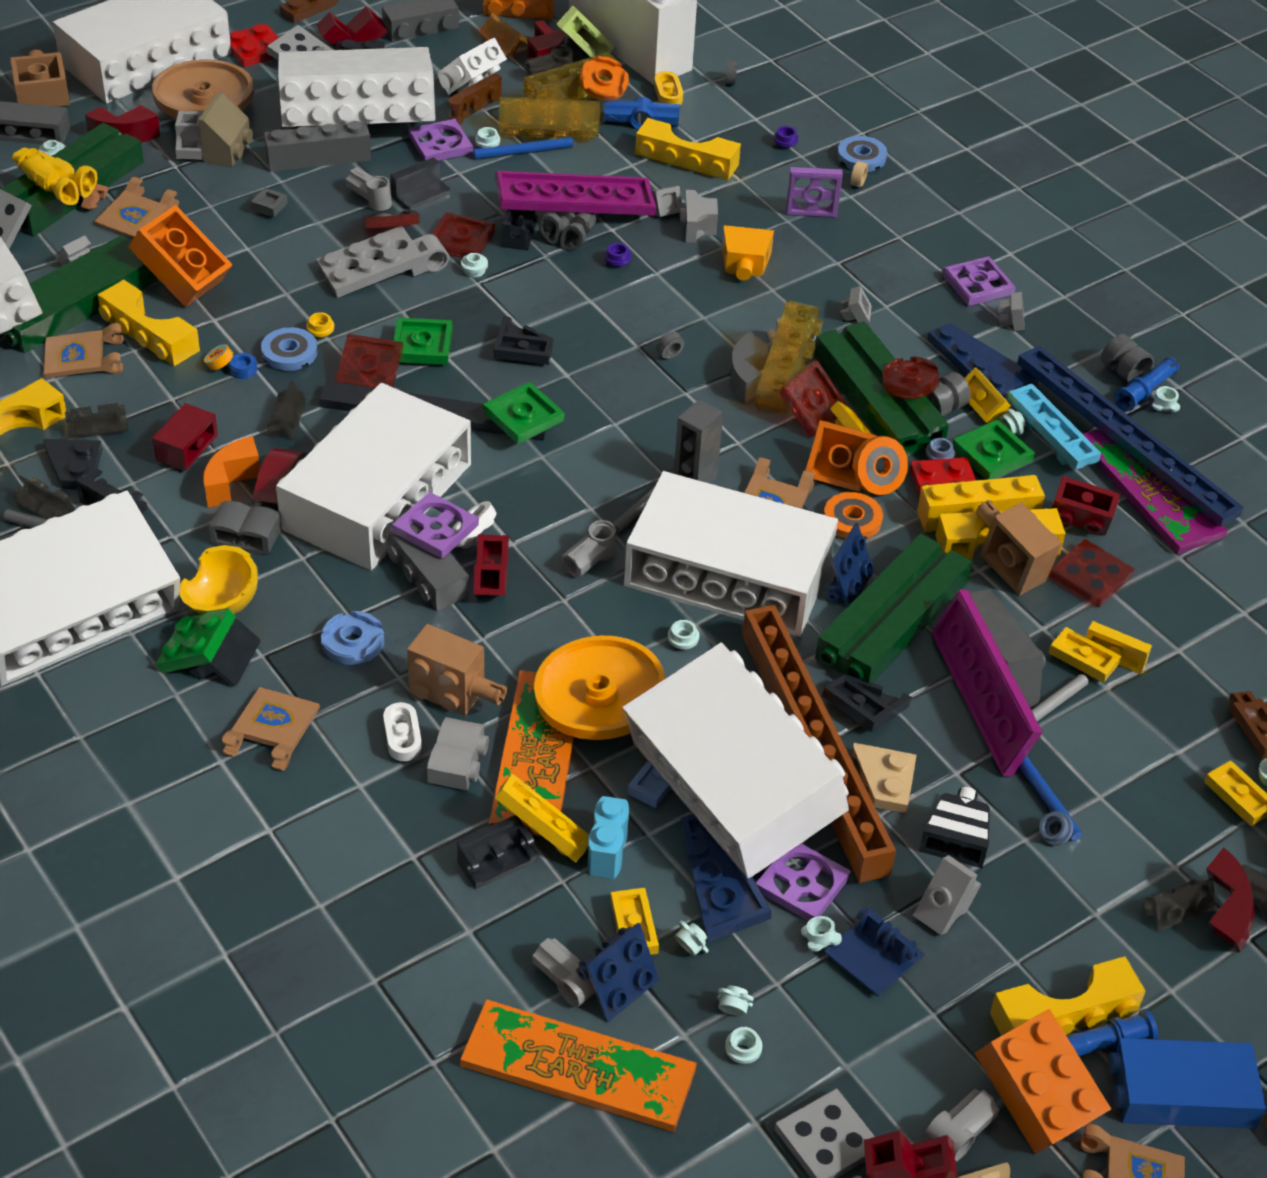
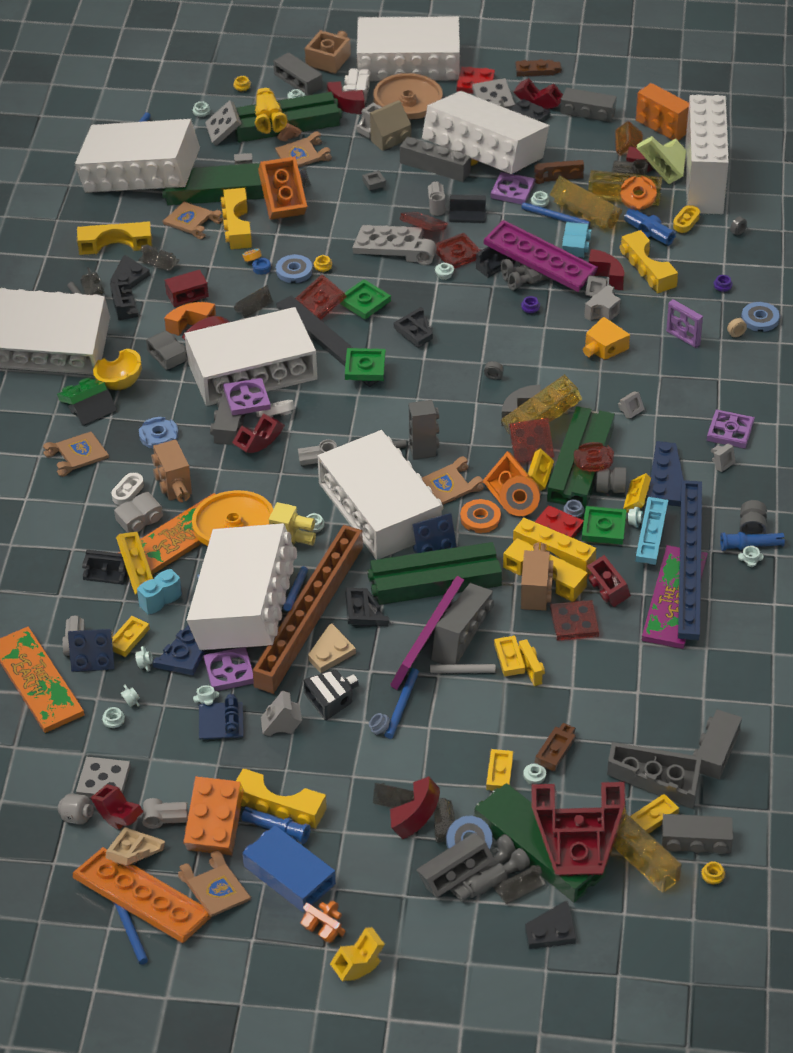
camera: 45 degrees right, 0 degrees up
white brick [436,38,507,95] -> none
none -> light yellow brick [269,502,316,546]
none -> white brick [343,69,370,104]
none -> medium azure brick [562,222,591,258]
none -> dark red brick [589,249,624,290]

